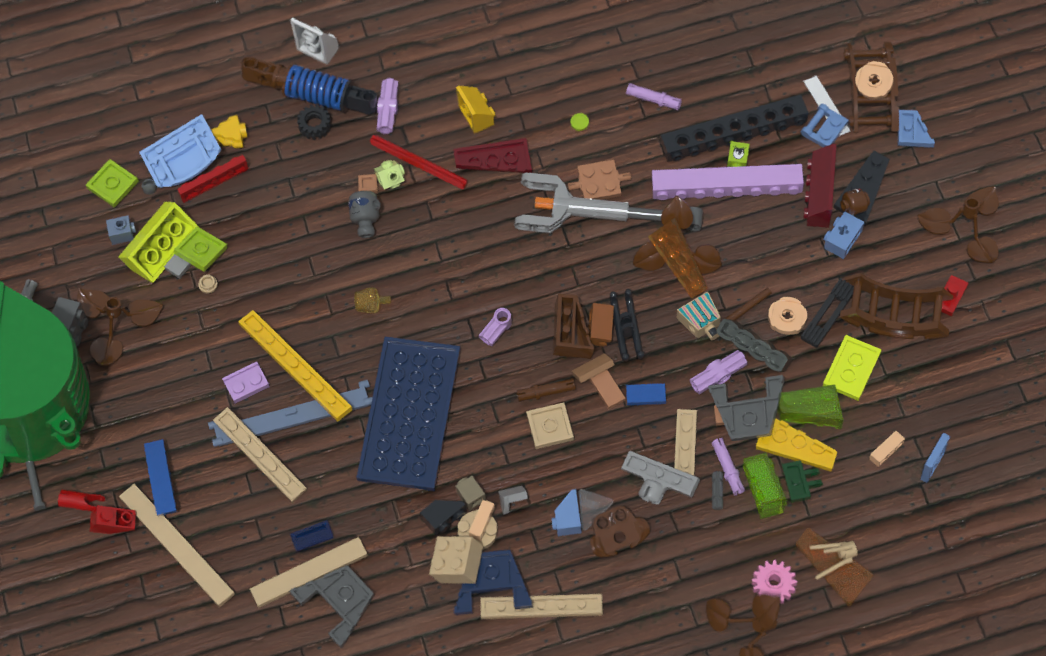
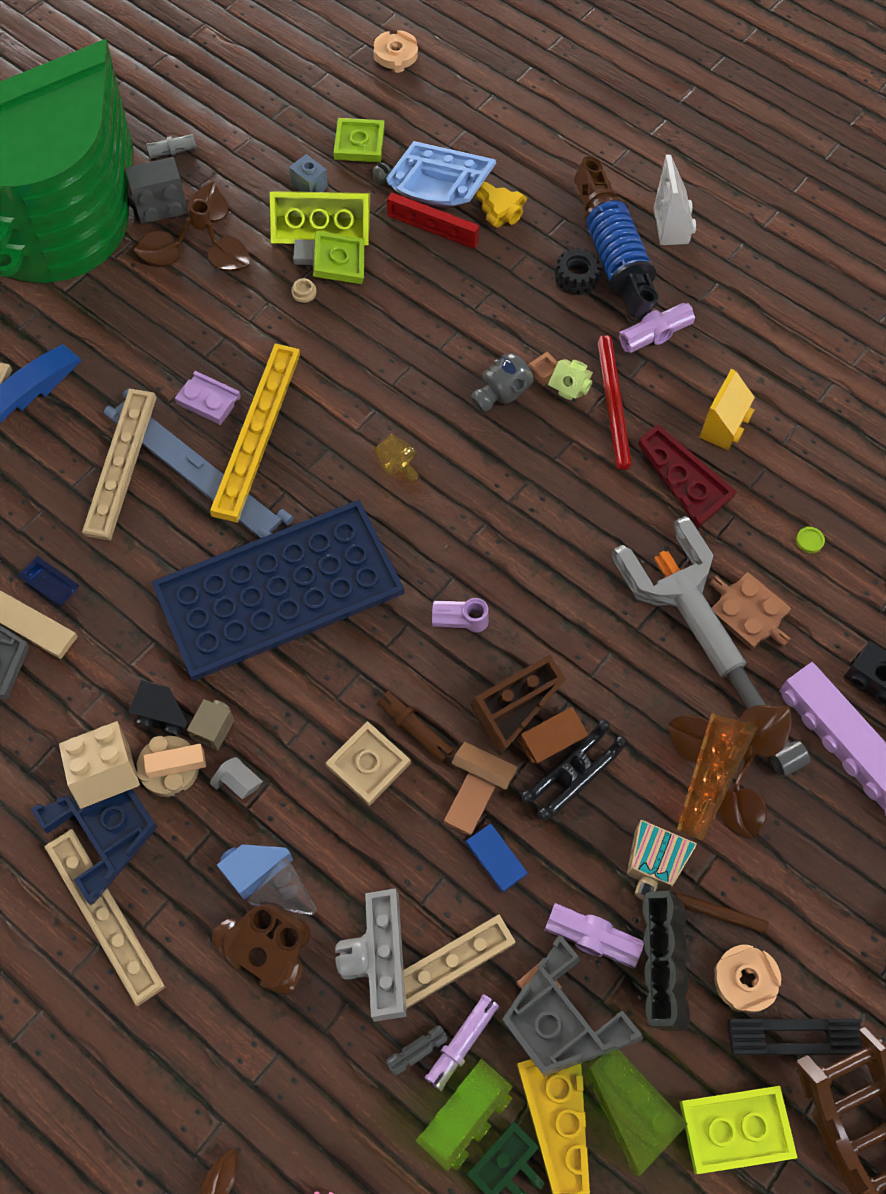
camera: 50 degrees right, 0 degrees up
none -> light nougat plate [374,30,418,73]

